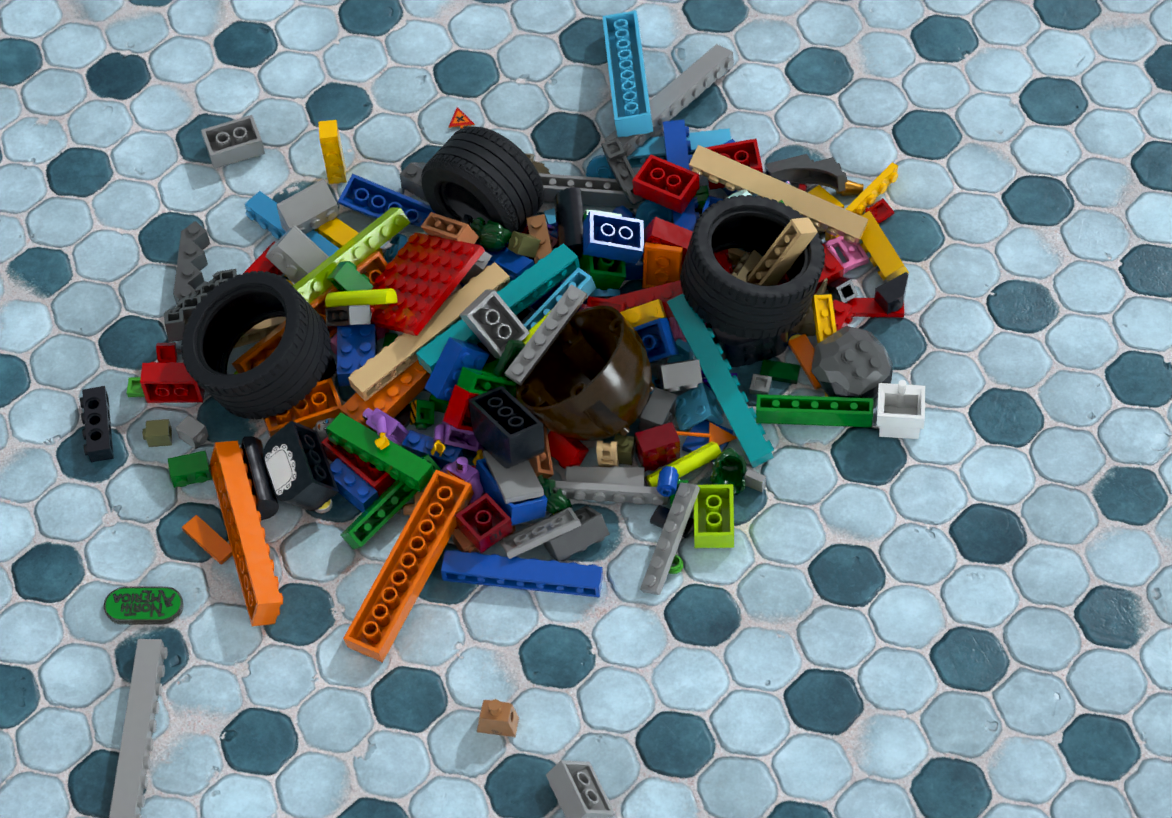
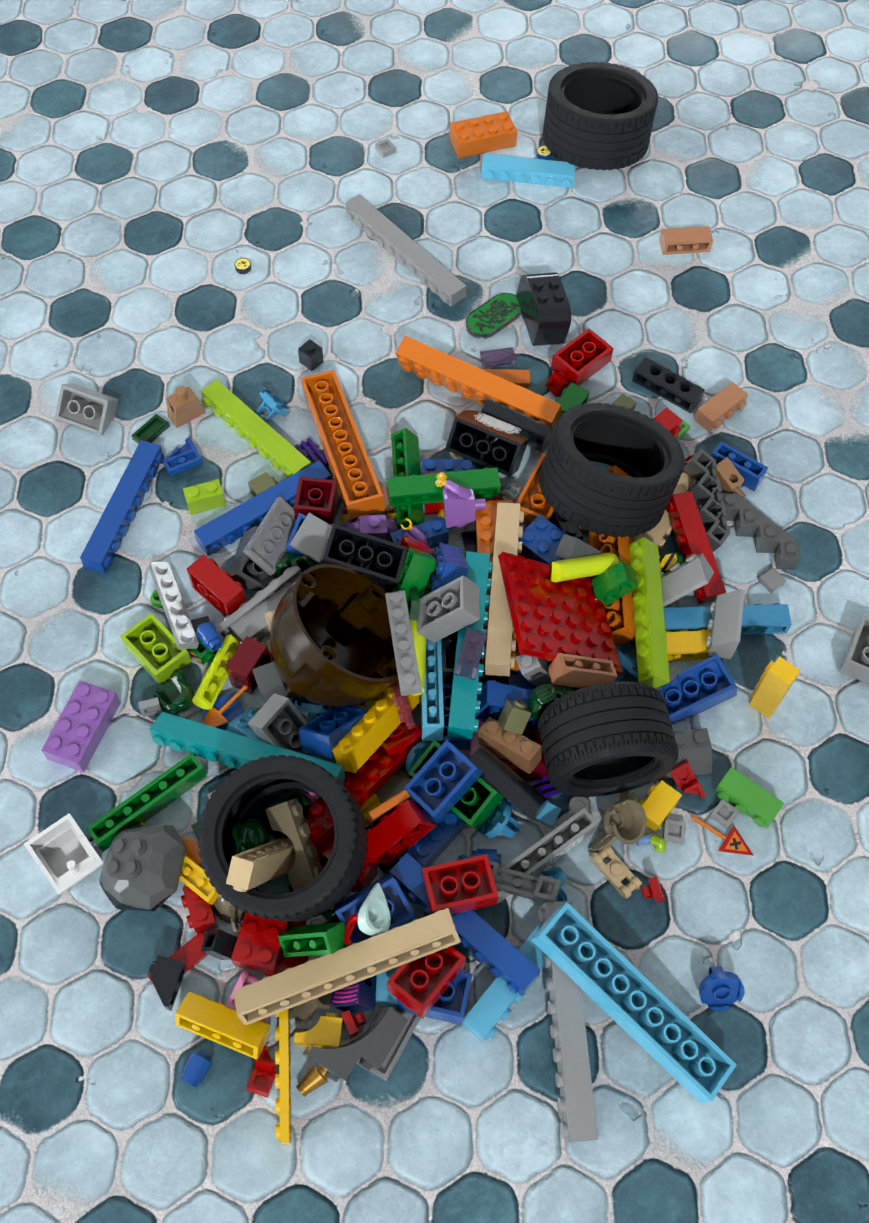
camera: 130 degrees right, 5 degrees up
none -> medium lavender brick [41,680,121,773]
none -> blue brick [80,440,164,573]
none -> dark green tile [131,414,170,444]
none -> blue wing [162,437,203,477]
none -> blue brick [181,1050,213,1088]
none -> lime brick [183,479,226,515]
none -> red brick [186,554,247,617]
none -> lime brick [201,379,311,479]
none -> olive brick [248,472,278,497]
none -> dark azure tile [256,387,291,422]
none -> dark purple tile [294,438,329,467]
none -> black brick [298,339,323,371]
none -> clear purple brick [455,628,487,680]
none -> clear purple tile [480,347,517,369]
none -> black brick [516,272,571,346]
none -> red tile [546,372,569,397]
none -> red brick [551,329,613,386]
none -> tan plate [590,846,643,899]
none -> red tile [641,876,666,903]
none -> nougat brick [694,382,748,432]
none -> blue tile [698,966,745,1011]
none -> light grey tile [709,799,740,829]
none -> blue brick [711,441,768,491]
none -> bright green brick [714,767,784,829]
none -> medium nougat torso [715,457,746,498]
none -> light grey tile [758,567,786,593]

